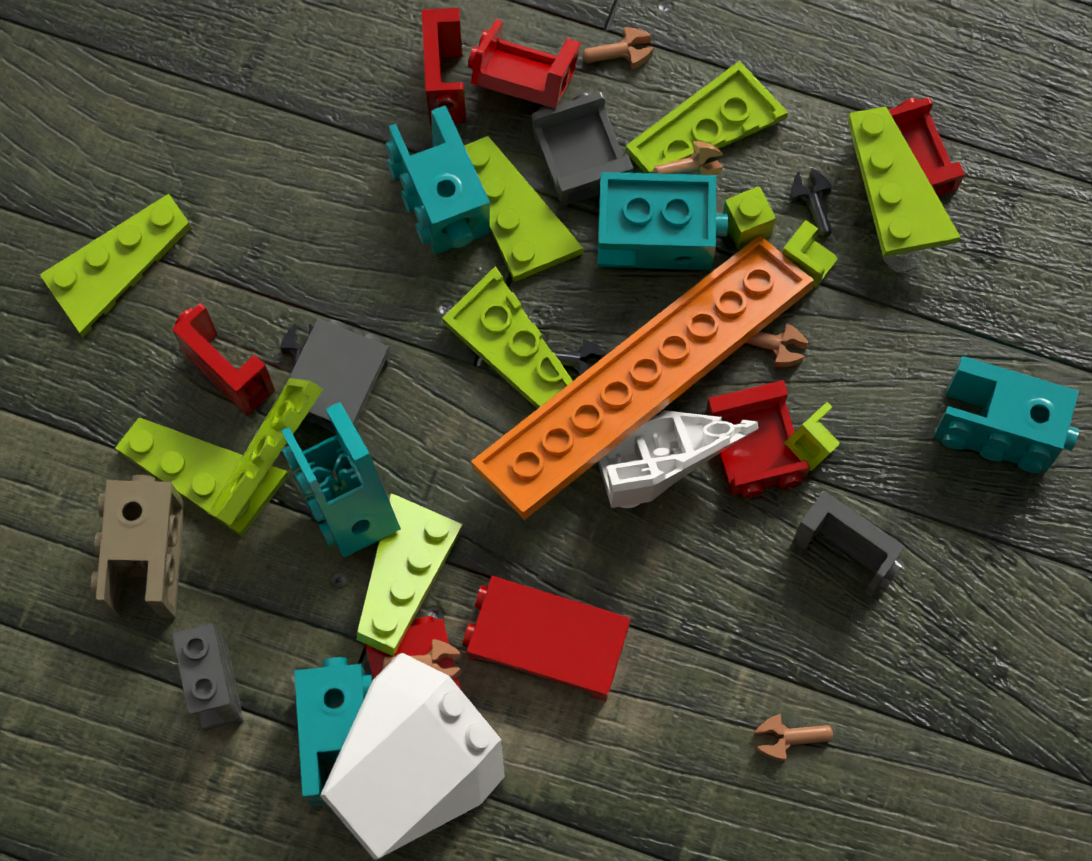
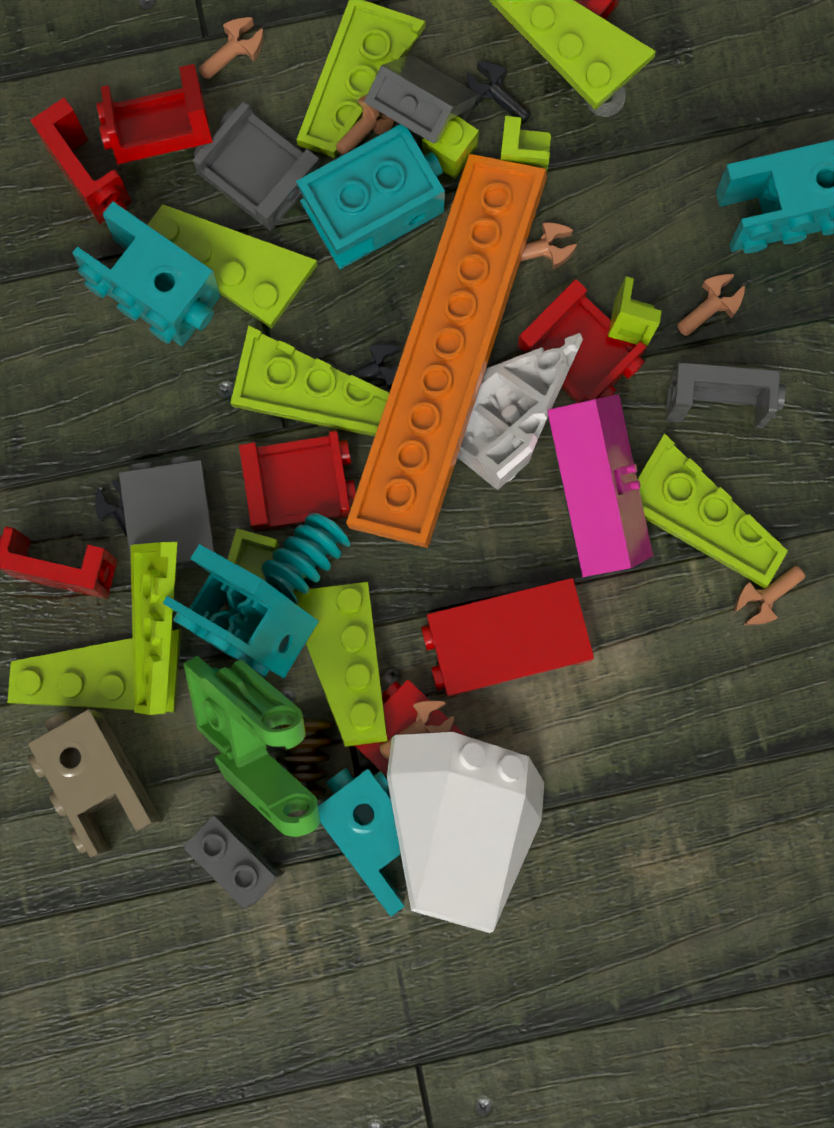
camera: 30 degrees left, 10 degrees up
none -> bright green plate [183,656,321,837]
none -> lime panel [227,529,281,581]
none -> red panel [239,430,356,532]
none -> teal piece [261,513,350,605]
none -> dark brown piece [276,717,333,804]
none -> dark grey panel [364,55,479,144]
none -> dark pink brick [547,394,653,577]
none -> lime wing [637,433,788,588]
none -> nougat bar [677,274,745,336]

